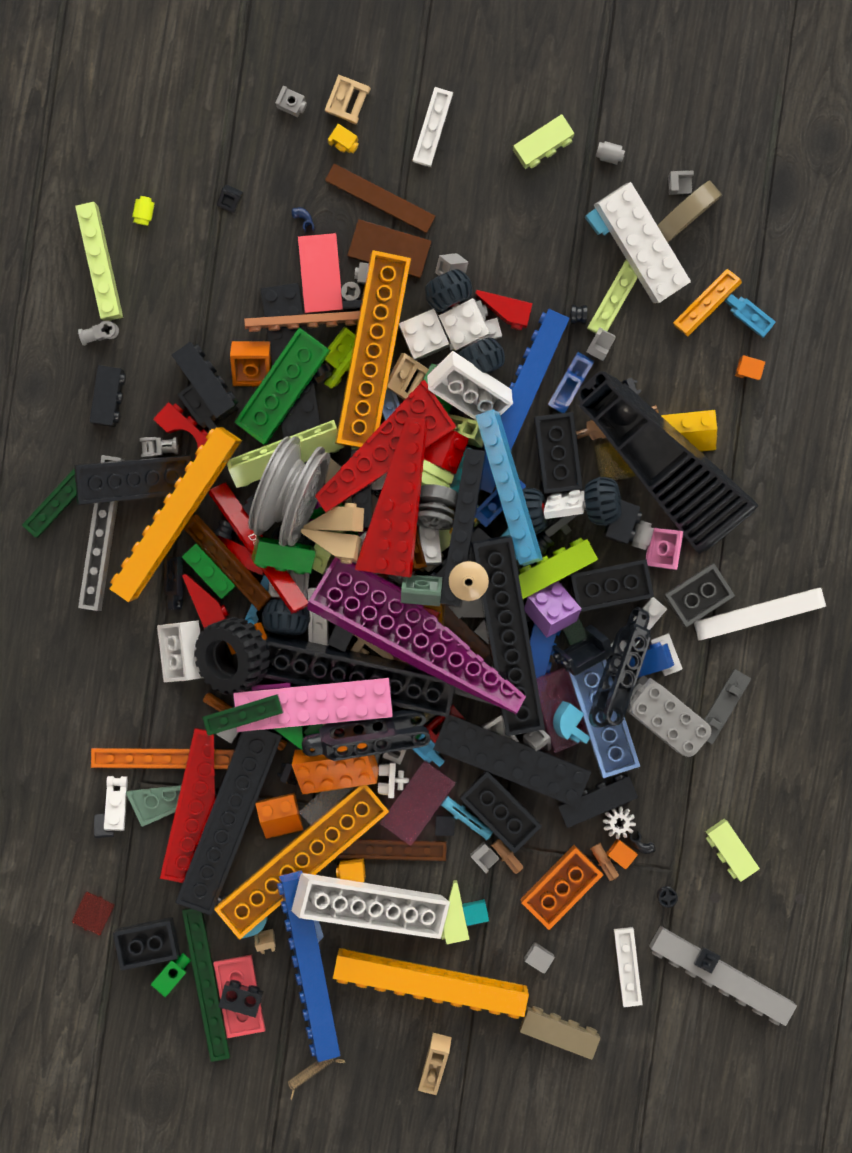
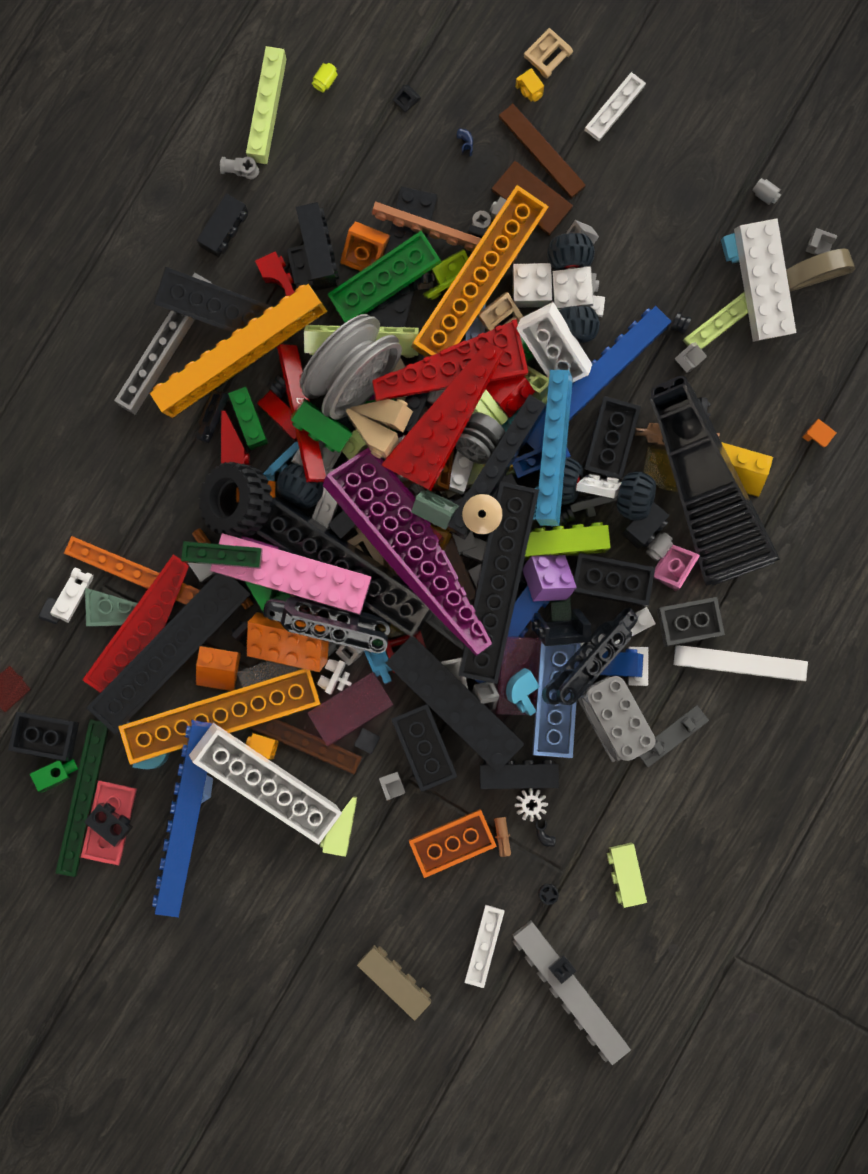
camera: 25 degrees right, 5 degrees down
dark green plate [22,469,76,538] -> none
light grey connector [140,437,179,458] -> none
white slope [157,620,204,682] -> none
reddish brown tile [184,515,272,611] -> none
tan tile [254,929,276,954] -> none
light grey brick [275,86,307,117] -> none
tan piece [288,1058,345,1100] -> none
coral tile [298,233,343,314] -> none
light orange brick [333,948,529,1019] -> none
tan slope [418,1033,452,1095] -> none
medium azure pin [441,796,493,840] -> none
teal panel [462,899,489,926] -> none
red slope [475,290,533,330] -> none
medium nougat axle [491,839,523,874] -> none
yellowish green brick [513,114,575,169] -> none
light grey panel [524,942,555,973] -> none
blue slope [548,352,594,413] -> none
orange panel [606,839,638,869] -> none
light orange plate [673,269,742,337] -> none
dark azure hinge [725,294,776,338] -> none

